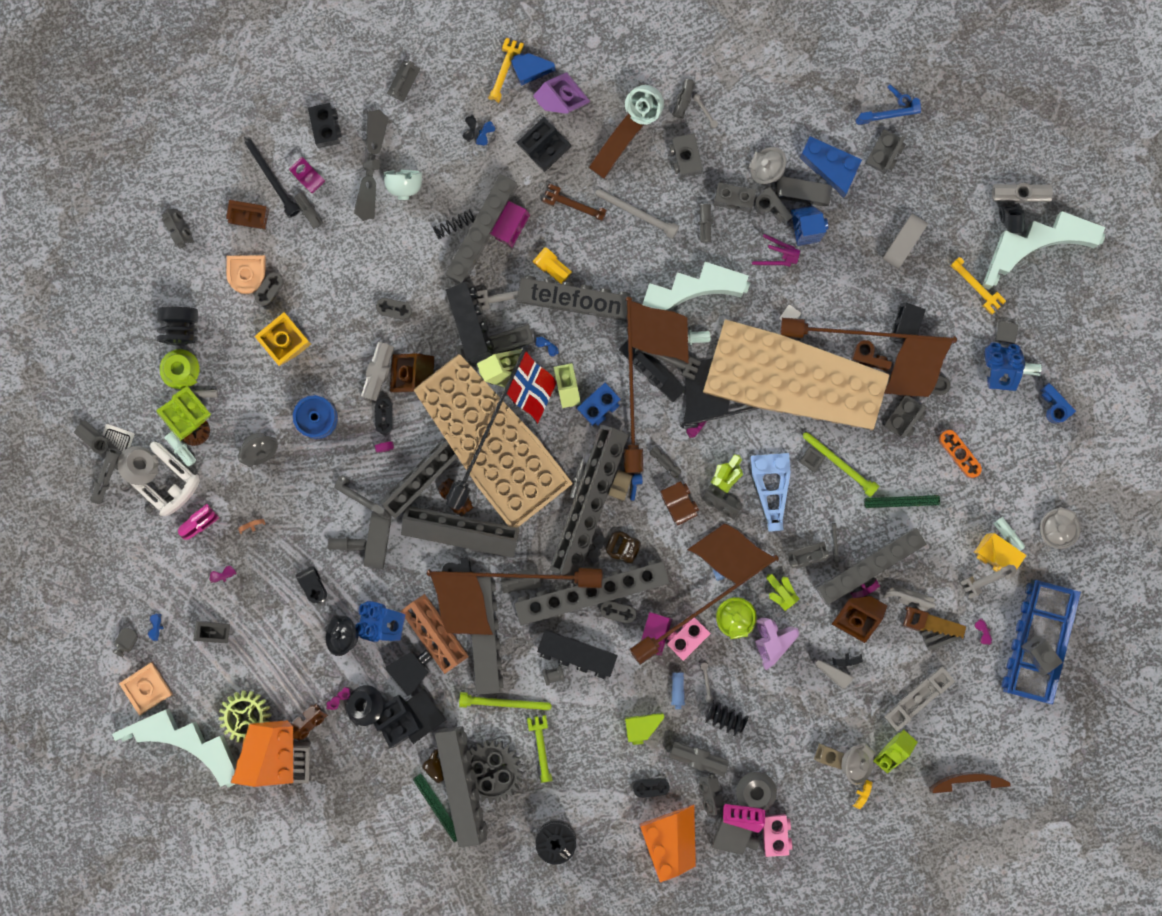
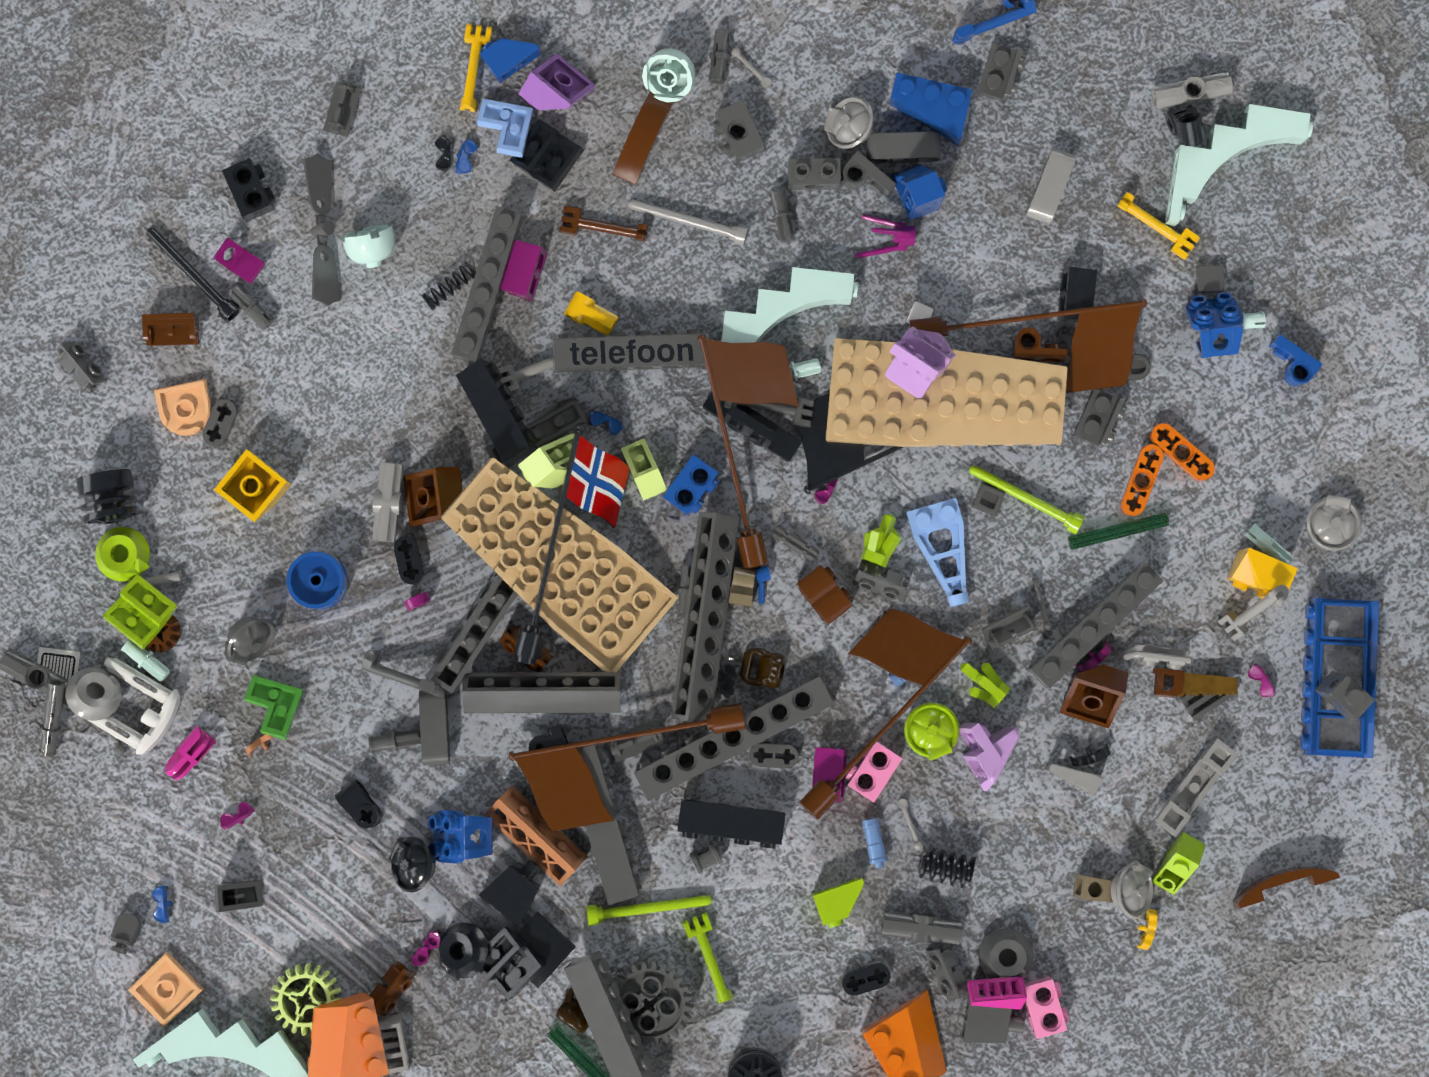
camera: 20 degrees left, 0 degrees up
dark grey beam [376,298,412,320] -> none
none -> bright green plate [244,675,303,740]
none -> light blue plate [477,99,533,158]
none -> lavender piece [885,327,956,398]
none -> orange beam [1120,444,1164,517]

